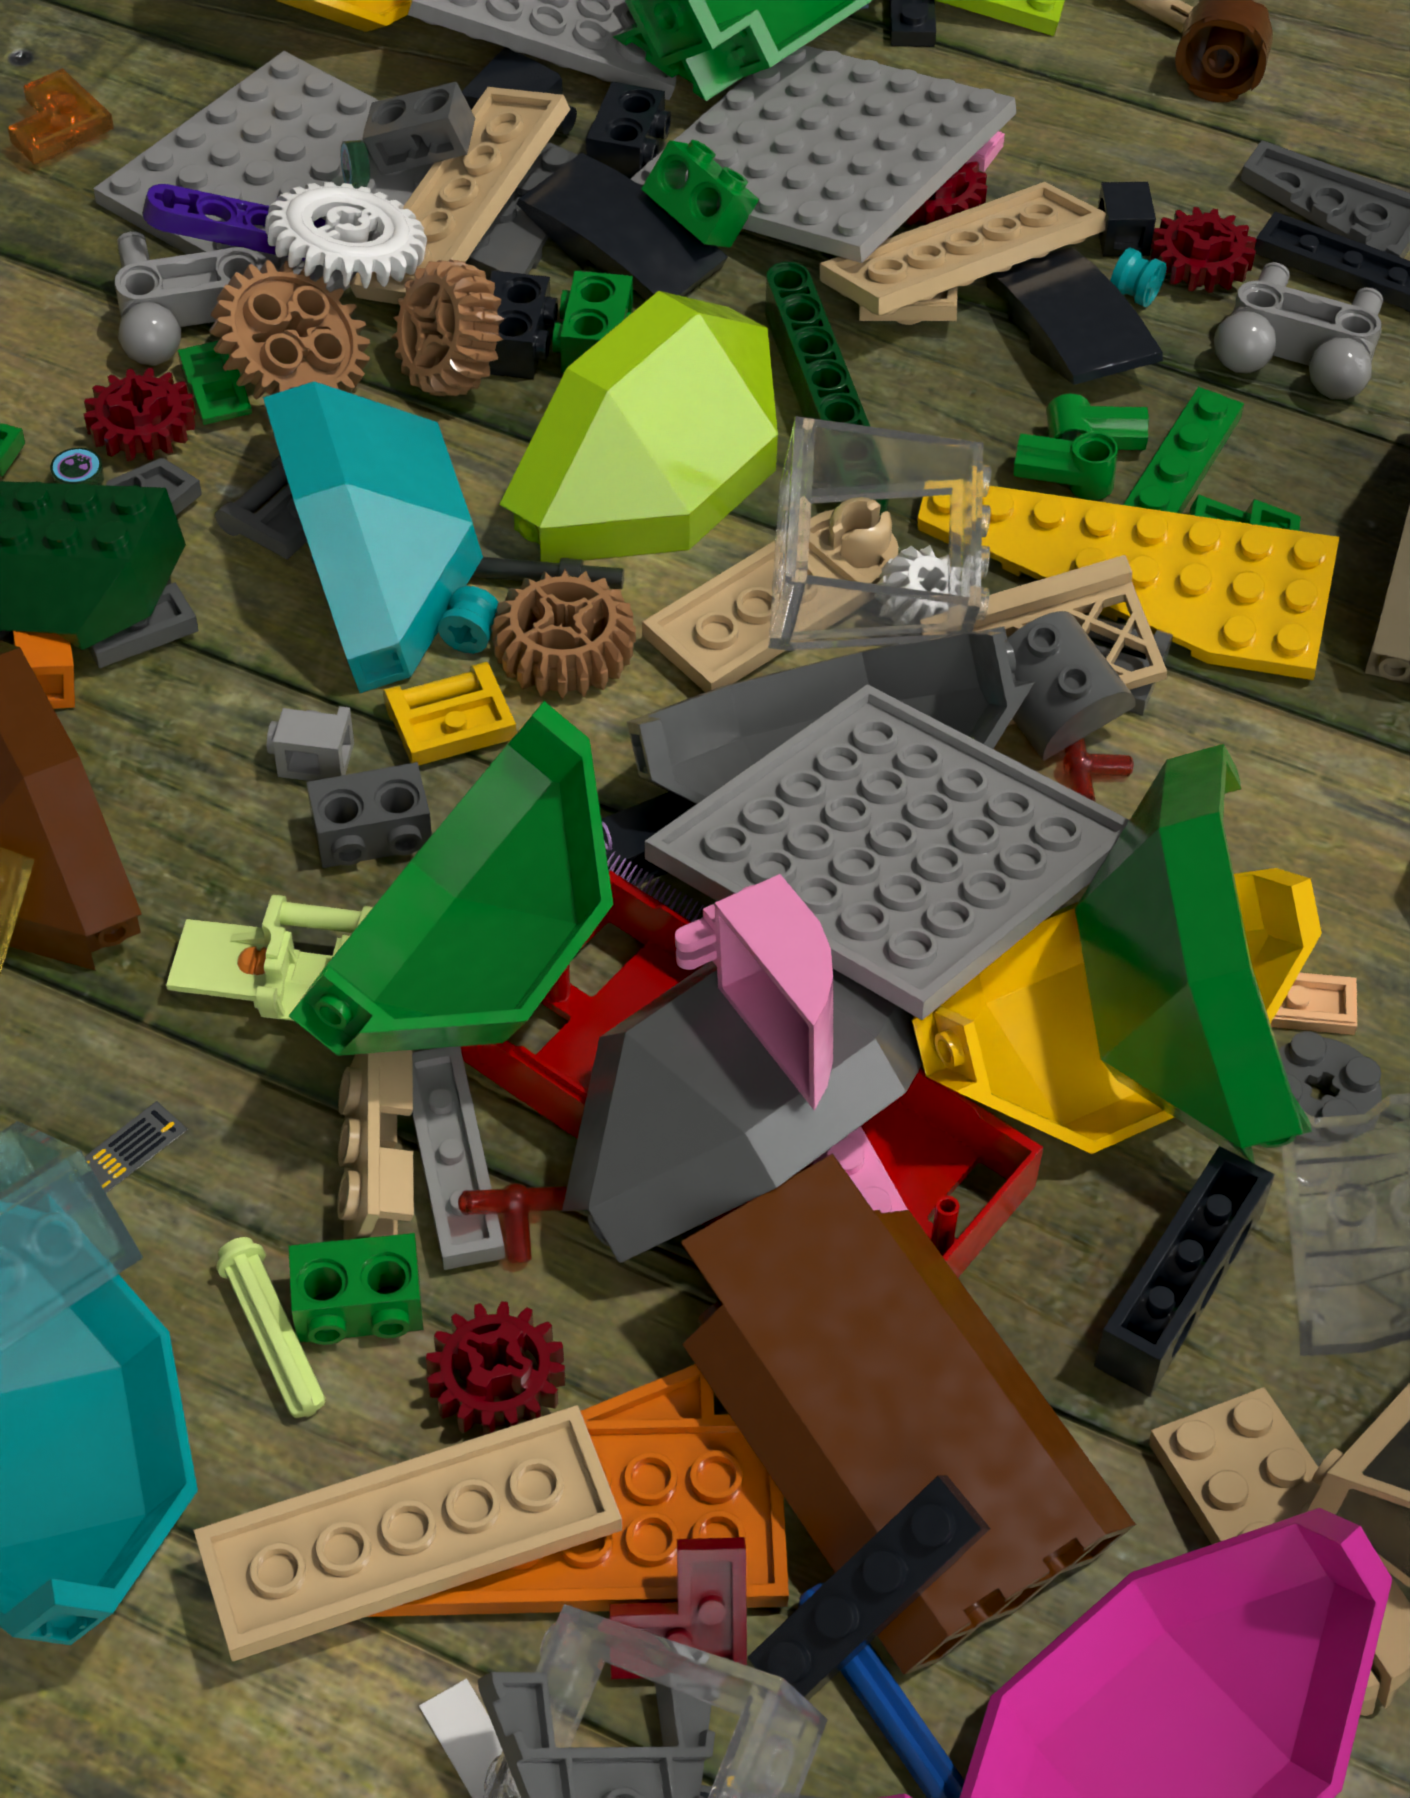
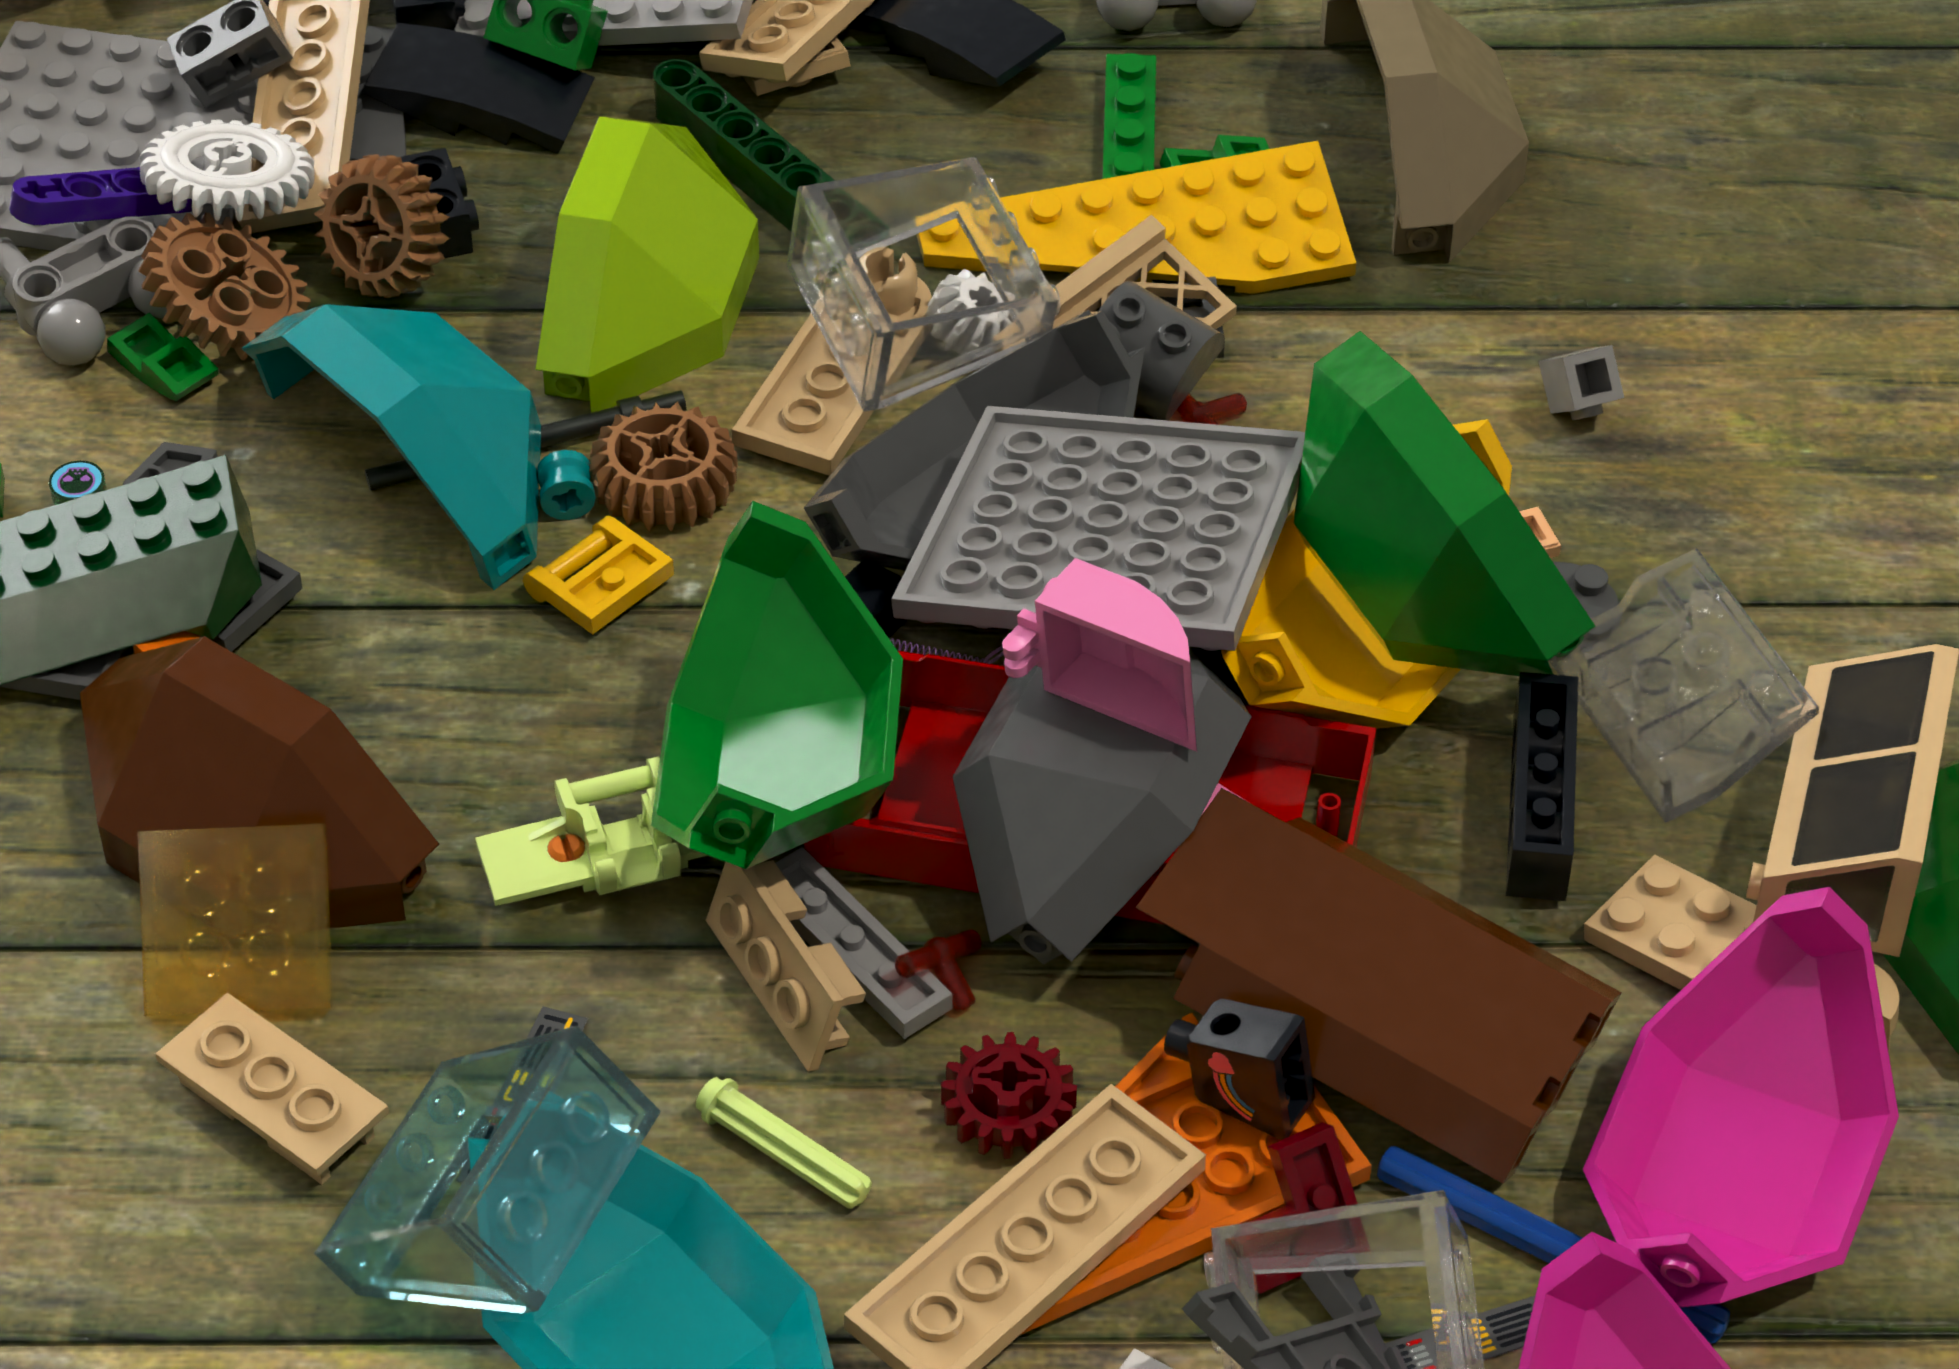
camera: 25 degrees left, 5 degrees down
dark red gear [83,368,196,461] -> none
dark grey plate [215,455,307,560] -> none
light grey brick [267,706,354,781] -> none
green brick [288,1233,424,1345] -> none
dark grey brick [306,762,432,868] -> none
clear green tile [340,140,370,189] -> none
green brick [552,271,633,374] -> none
black plate [747,1475,991,1712] -> none
green piece [1014,432,1118,500] -> none
green piece [1046,393,1149,450] -> none
none -> torso [1164,999,1315,1140]

